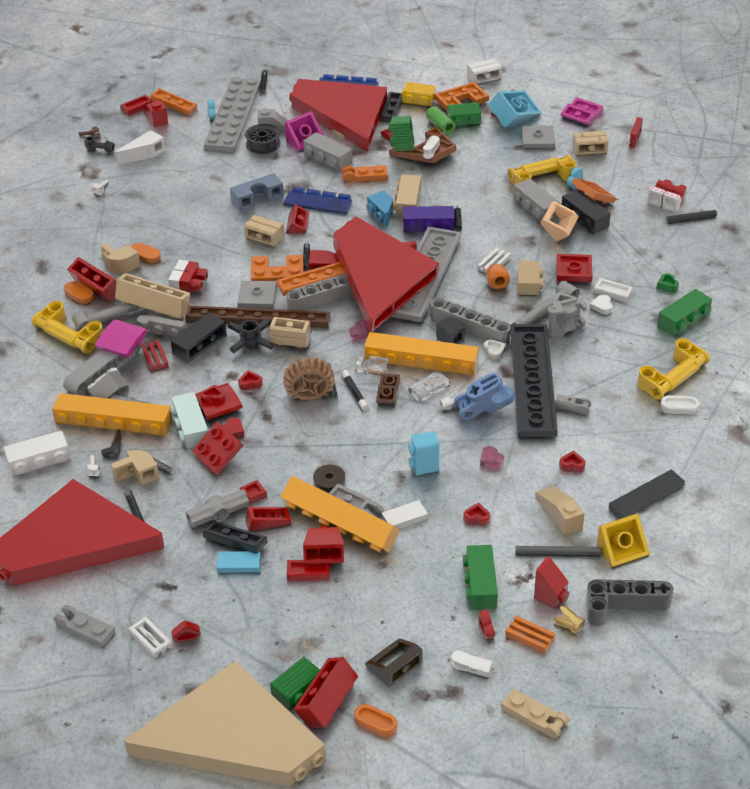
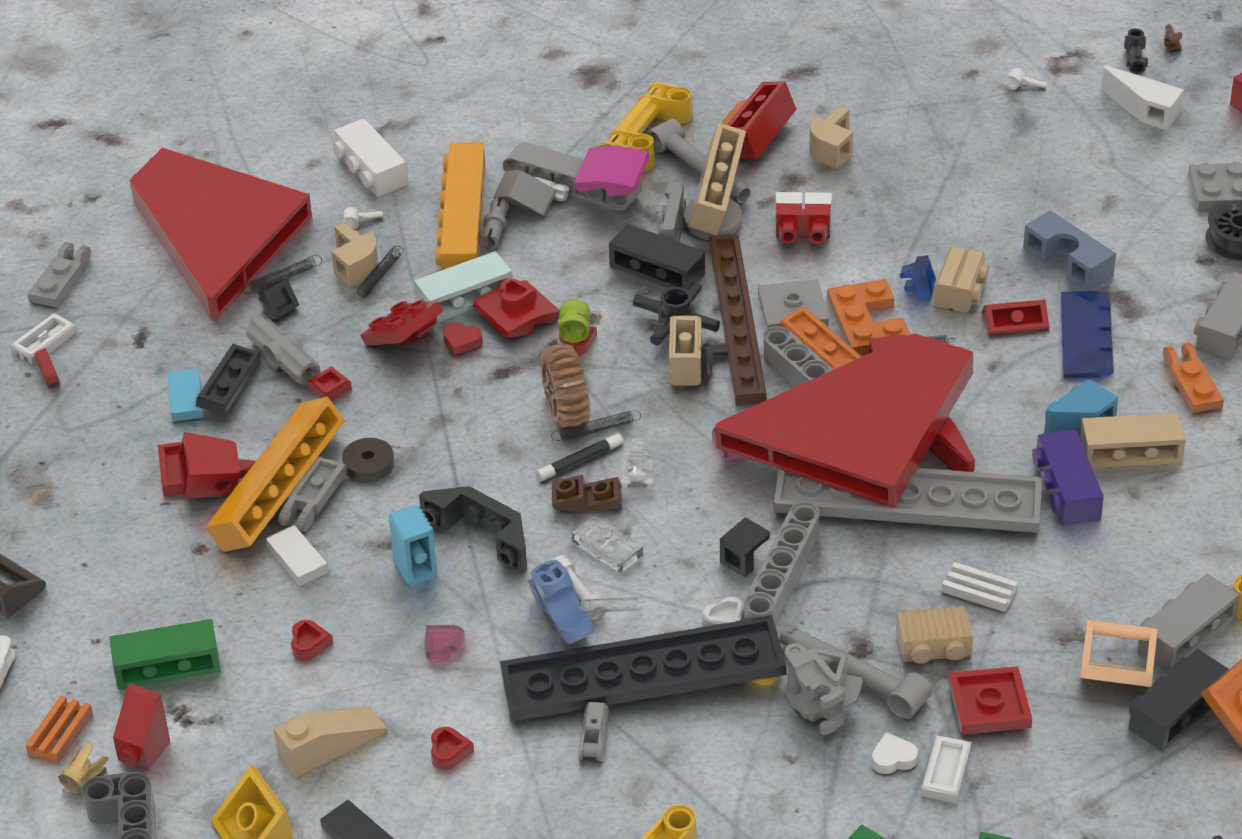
camera: 80 degrees right, 0 degrees up
black bar [101,429,121,457] -> none
orange tile [131,243,161,263] -> none
red tile [141,339,169,371] -> none
red slope [245,507,291,531] -> none
light orange brick [364,332,479,376] -> none
black piece [454,205,462,232] -> none
red tile [478,609,495,639] -> none
orange head [486,264,510,290] -> none
dark grey bar [515,546,601,555] -> none
none -> black tile [258,278,299,319]
none -> pearl dark grey slope [419,486,527,573]
none -> lime wheel [558,300,590,343]
none -> clear blue tile [900,255,936,299]

